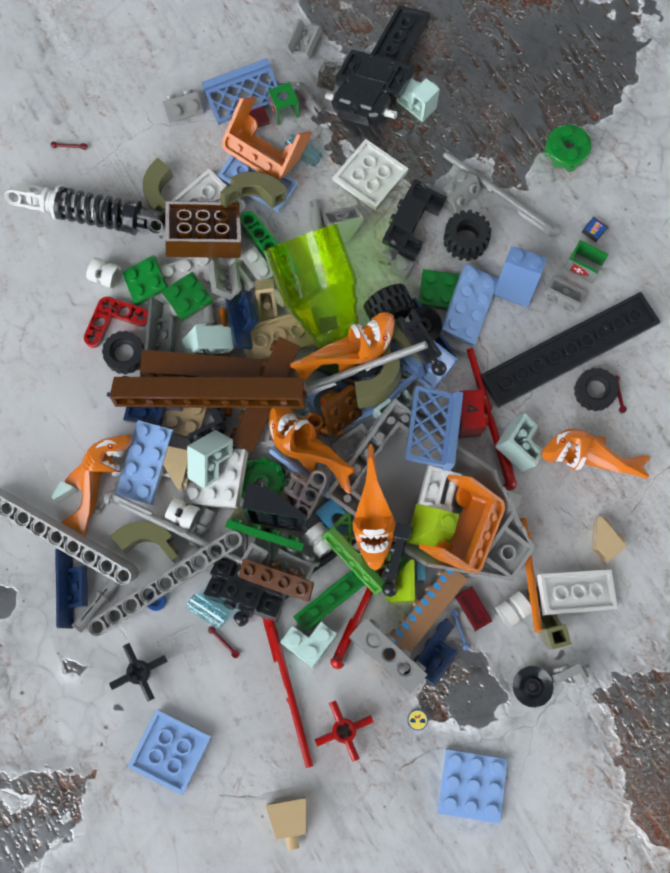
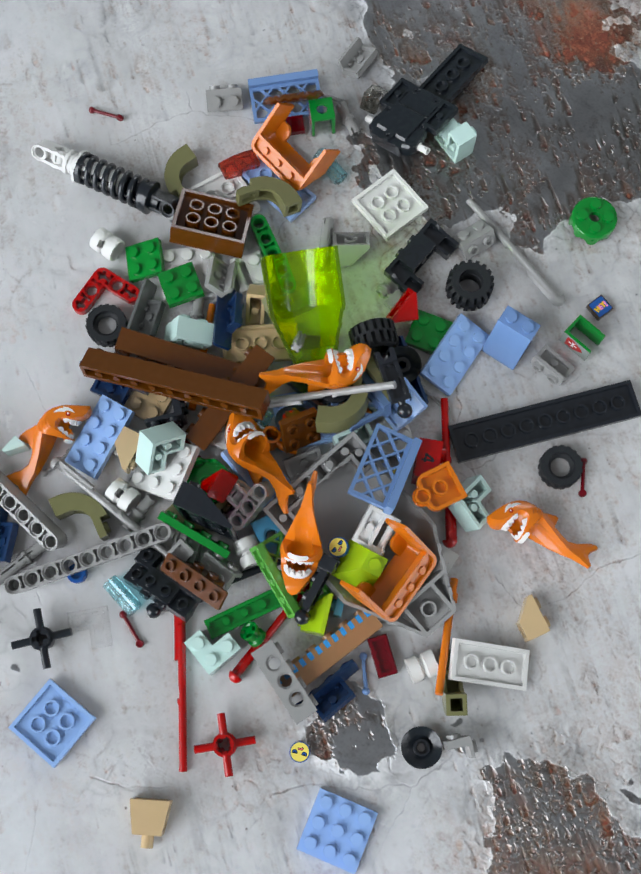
camera: 15 degrees right, 0 degrees up
none -> red slope [201,469,238,503]
none -> clear red slope [218,150,261,179]
none -> green wheel [240,621,266,647]
none -> reddish brown piece [263,90,324,106]
none -> light grey axle [291,331,307,353]
none -> tile [328,537,350,558]
none -> red slope [386,288,419,323]
none -> orange plate [412,461,468,512]

